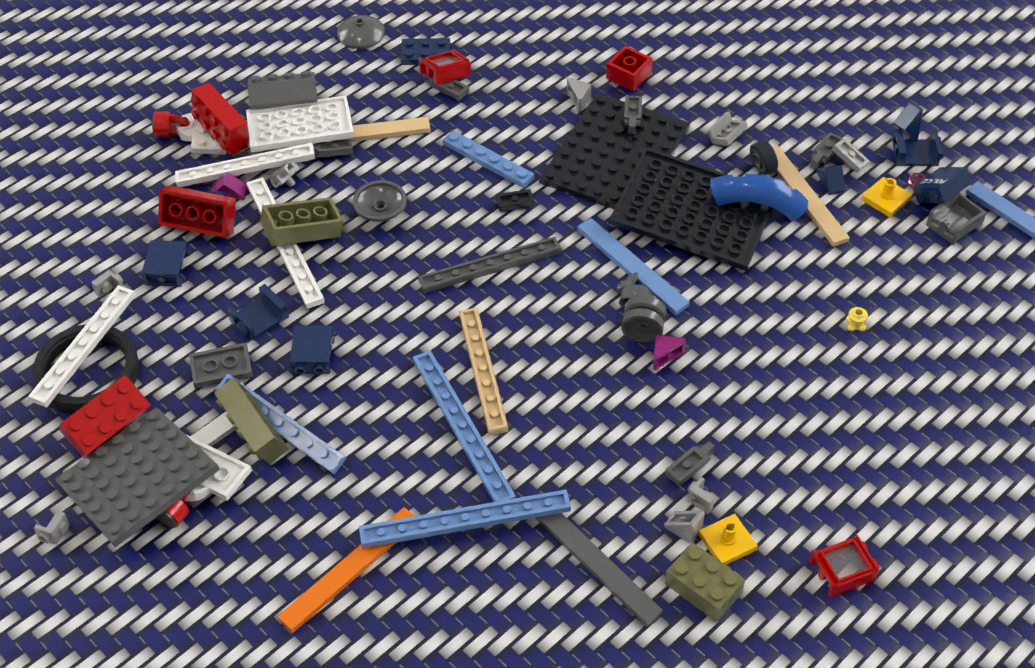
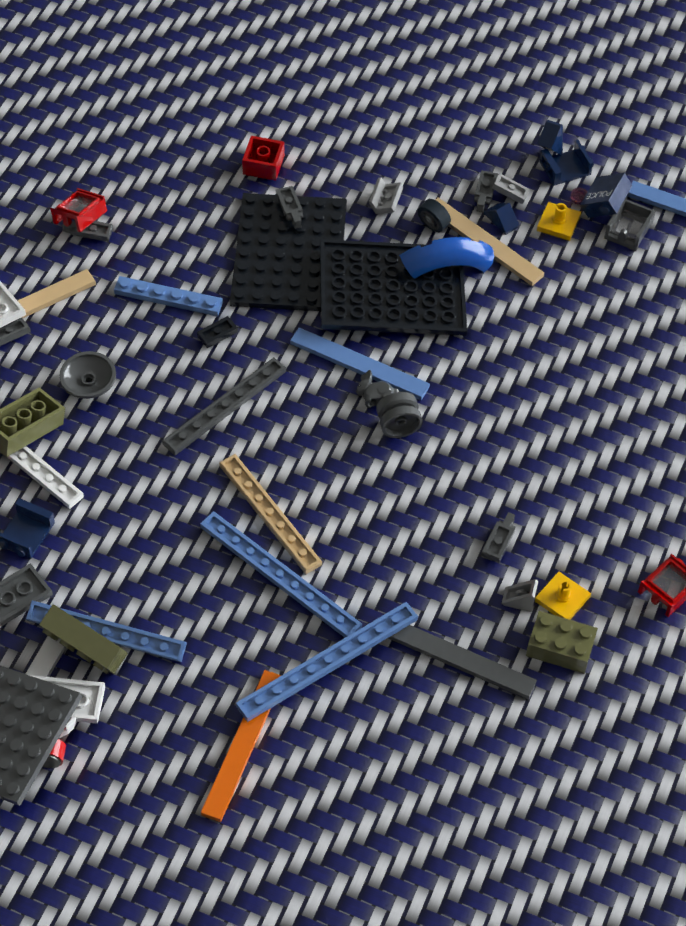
camera: 25 degrees left, 5 degrees up
dark blue panel [290,325,335,375] -> none
dark blue plate [401,38,451,65] -> none
light grey slope [567,78,591,112] -> none
magenta slope [653,335,686,371] -> none
light grey bracket [688,477,715,514] -> none
light yellow brick [846,307,868,331] -> none

